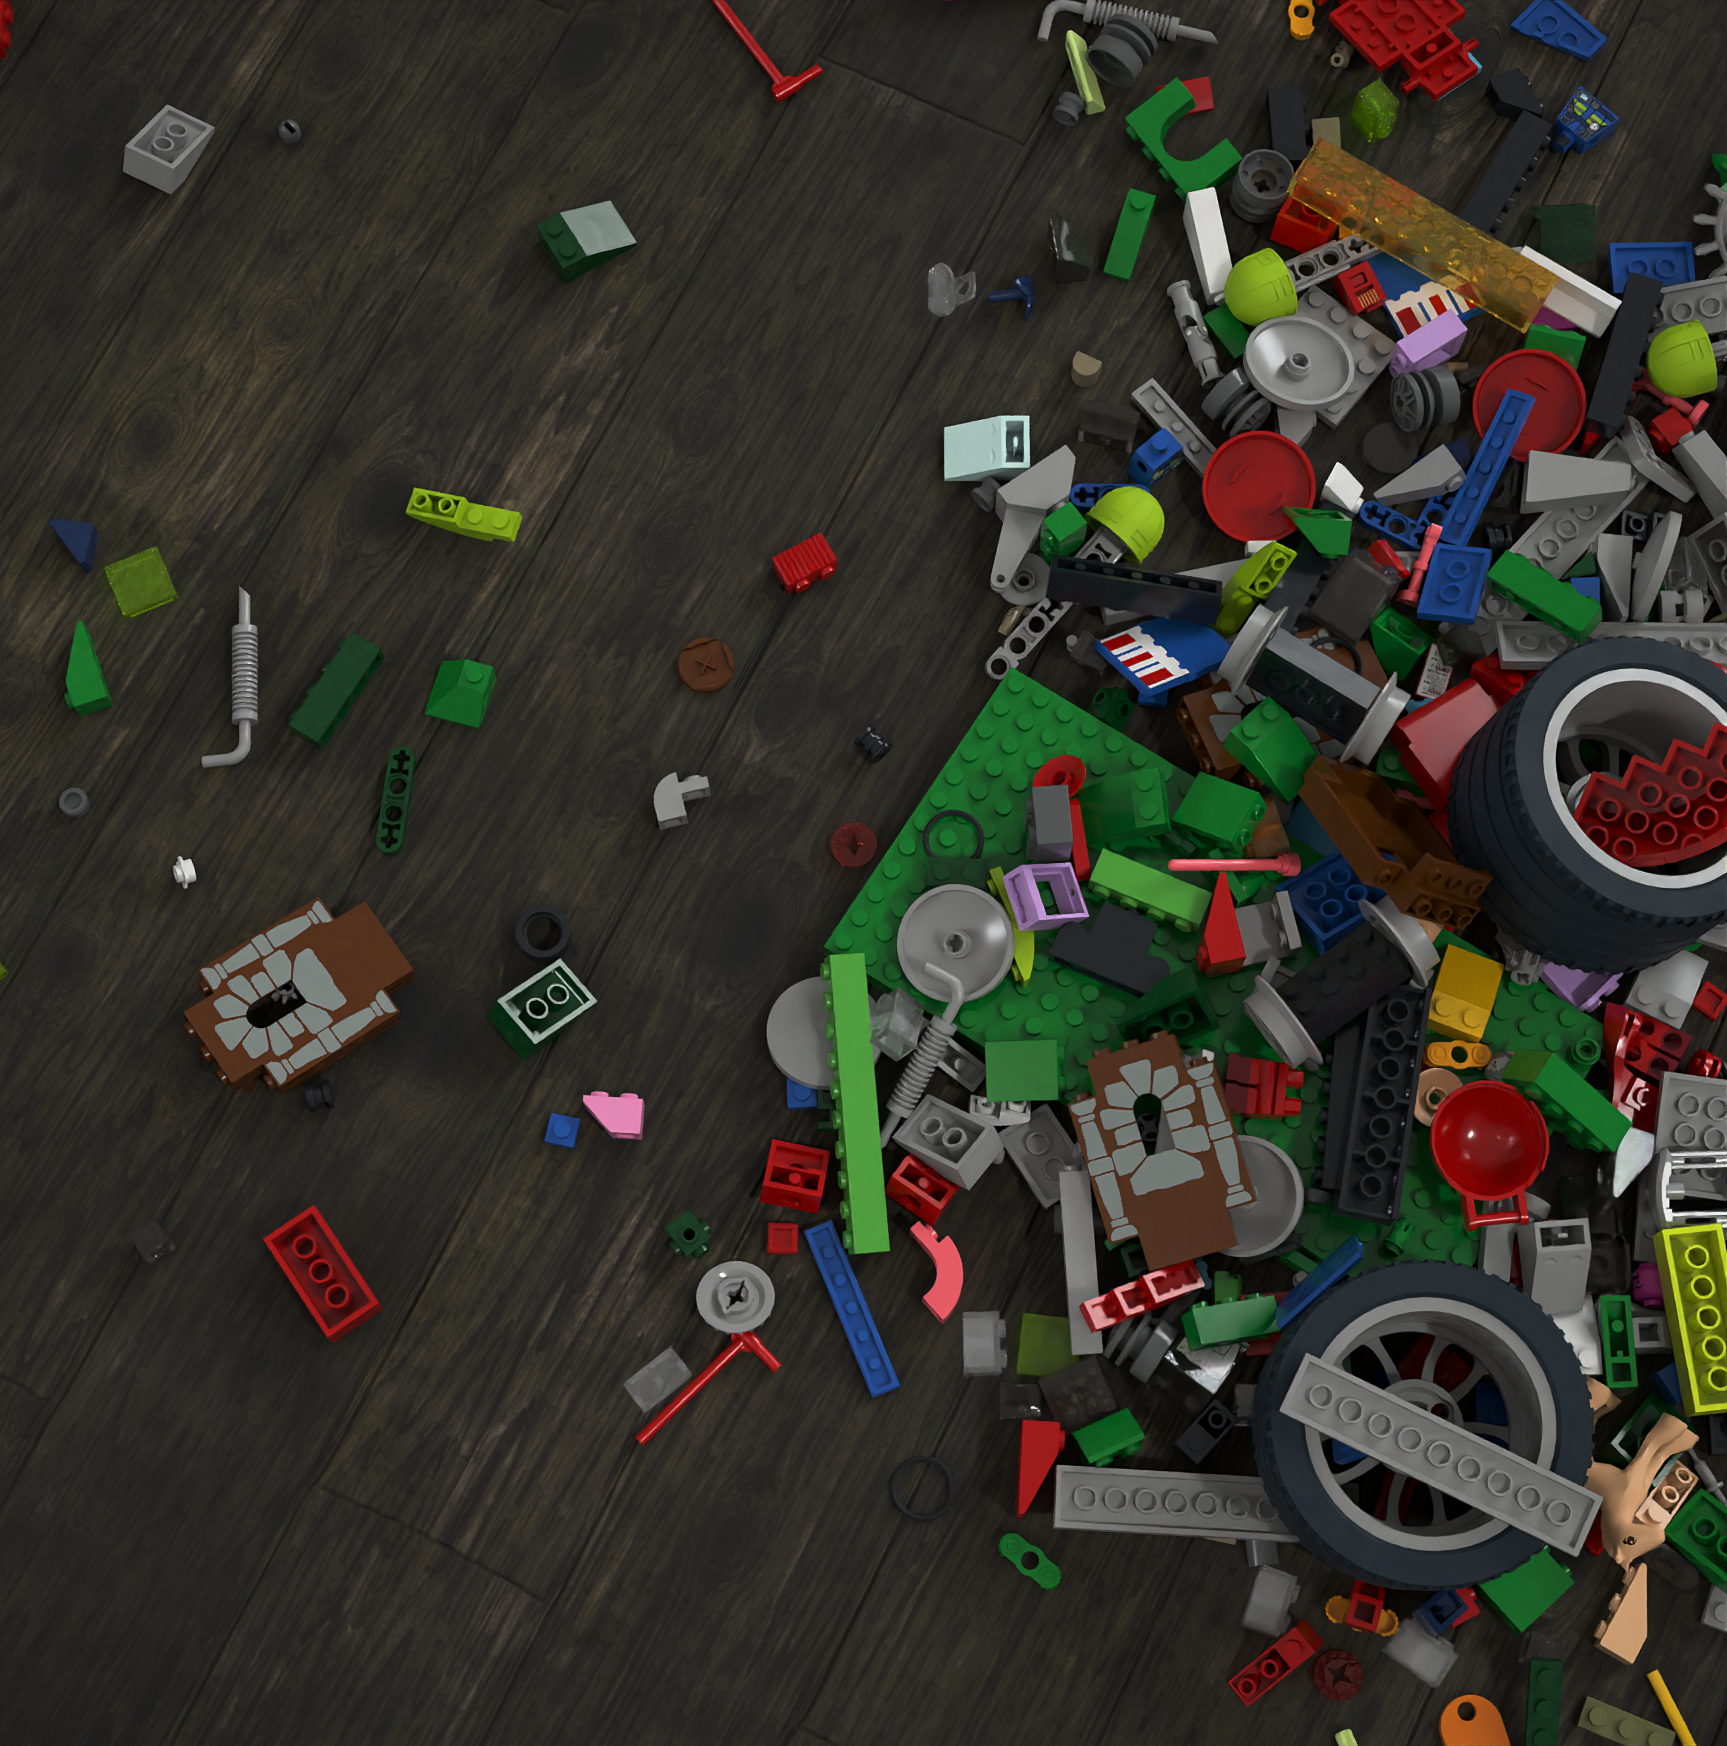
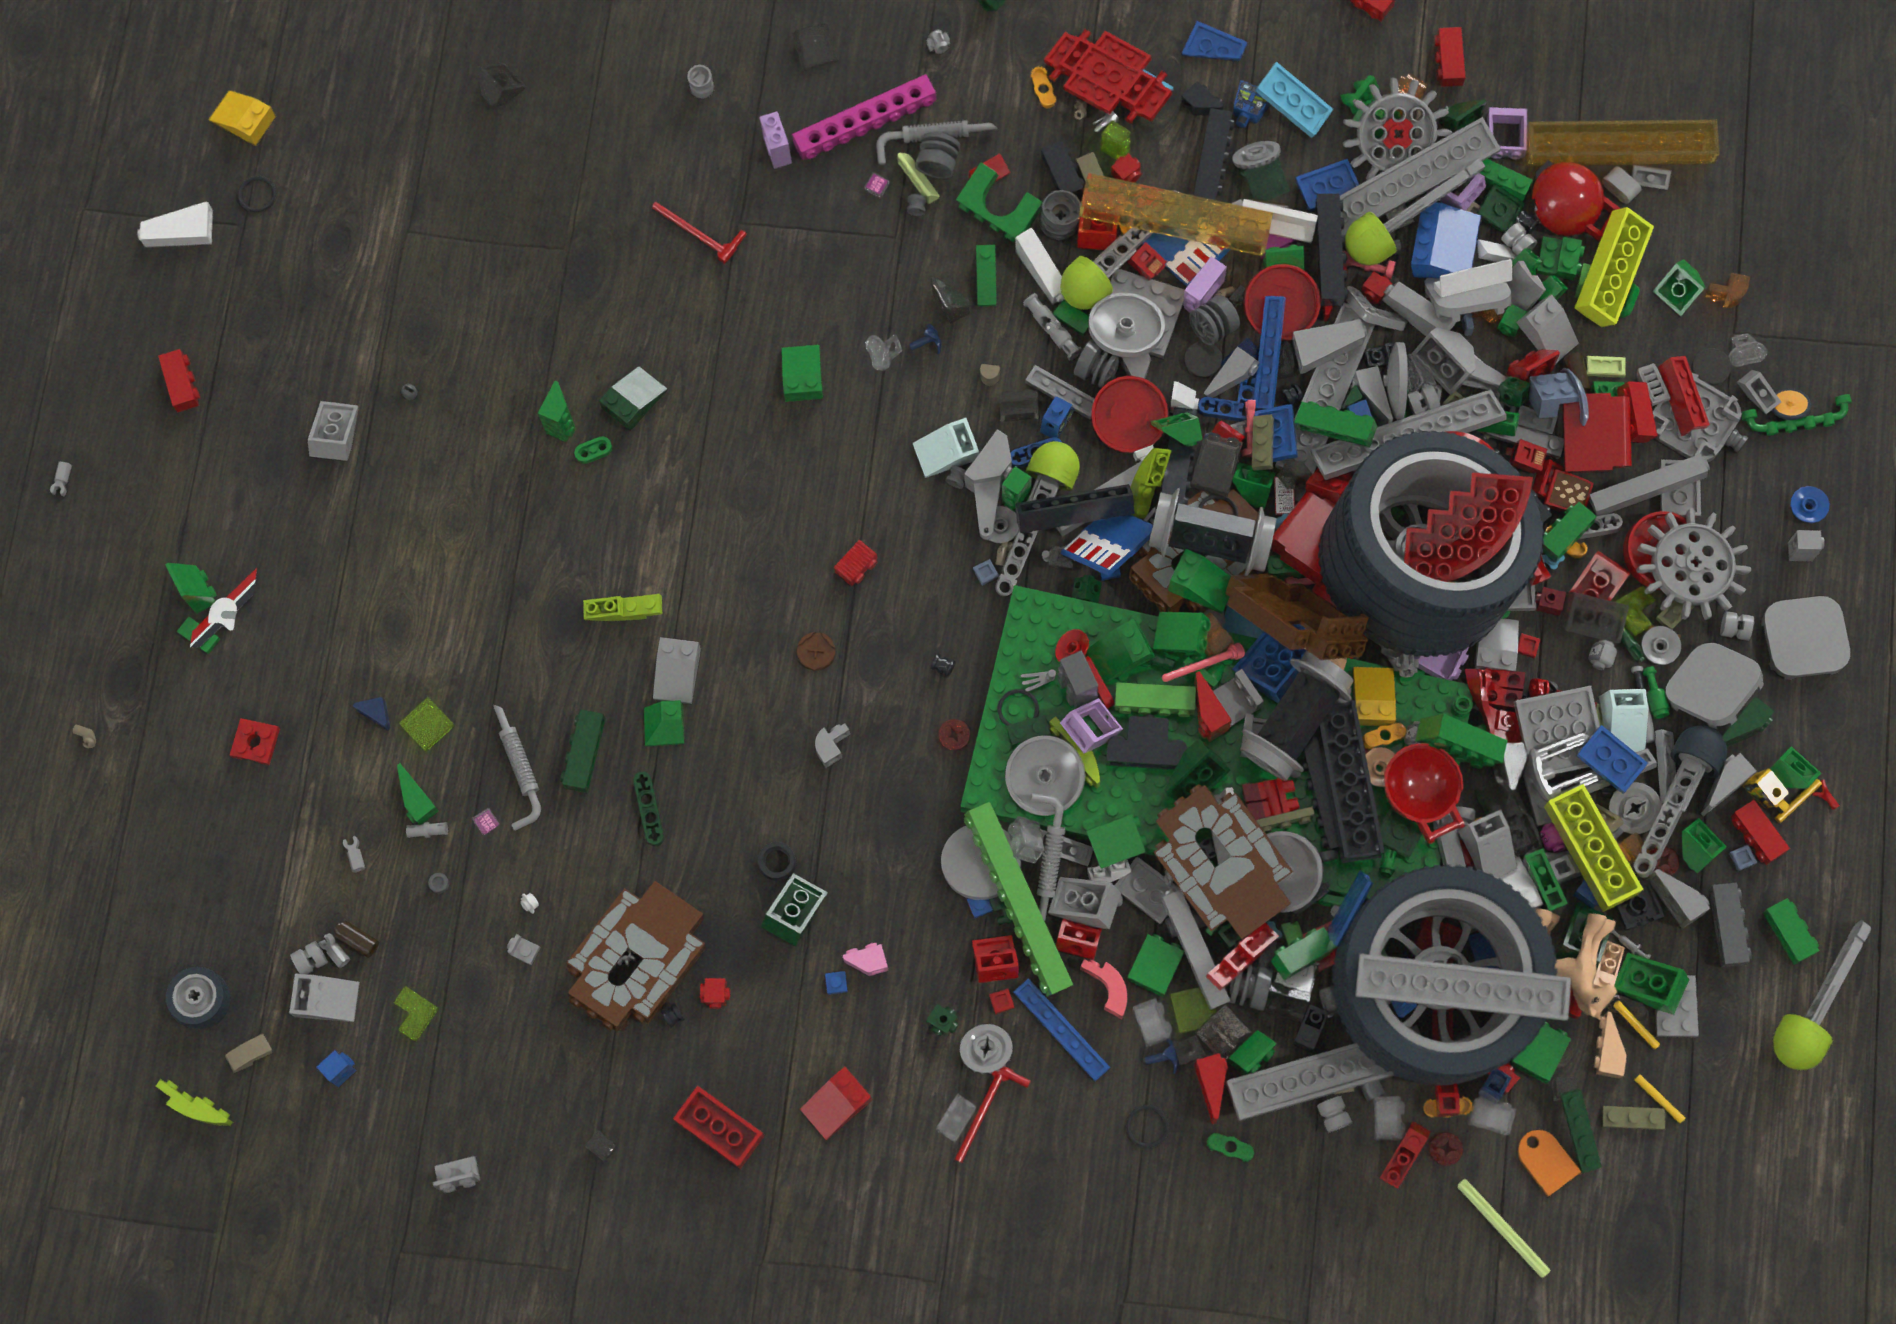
camera: 15 degrees left, 0 degrees up
none -> light grey pin [406,822,448,838]
none -> clear tile [472,808,500,836]
none -> light grey bracket [507,934,541,965]
none -> green slope [538,381,575,442]
none -> green plate [574,436,612,464]
none -> light grey slope [653,637,701,704]
none -> red brick [700,978,730,1009]
none -> green slope [782,345,823,402]
none -> red slope [800,1067,872,1140]
none -> tile [864,172,890,198]
none -> sand blue tile [973,559,999,586]
none -> light grey piece [1021,669,1056,692]
none -> flat silver piece [1093,111,1119,138]
none -> red brick [1111,153,1142,187]
none -> green panel [1127,934,1184,998]
none -> dark blue plant [1145,1039,1179,1074]
none -> light grey gear [1232,141,1281,169]
none -> olive plate [1252,414,1274,471]
none -> medium azure plate [1255,62,1333,138]
none -> olive plate [1256,807,1314,833]
none -> light grey wheel [1317,1096,1352,1133]
none -> dark green plate [1380,806,1428,859]
none -> yellow bar [1613,1001,1660,1049]

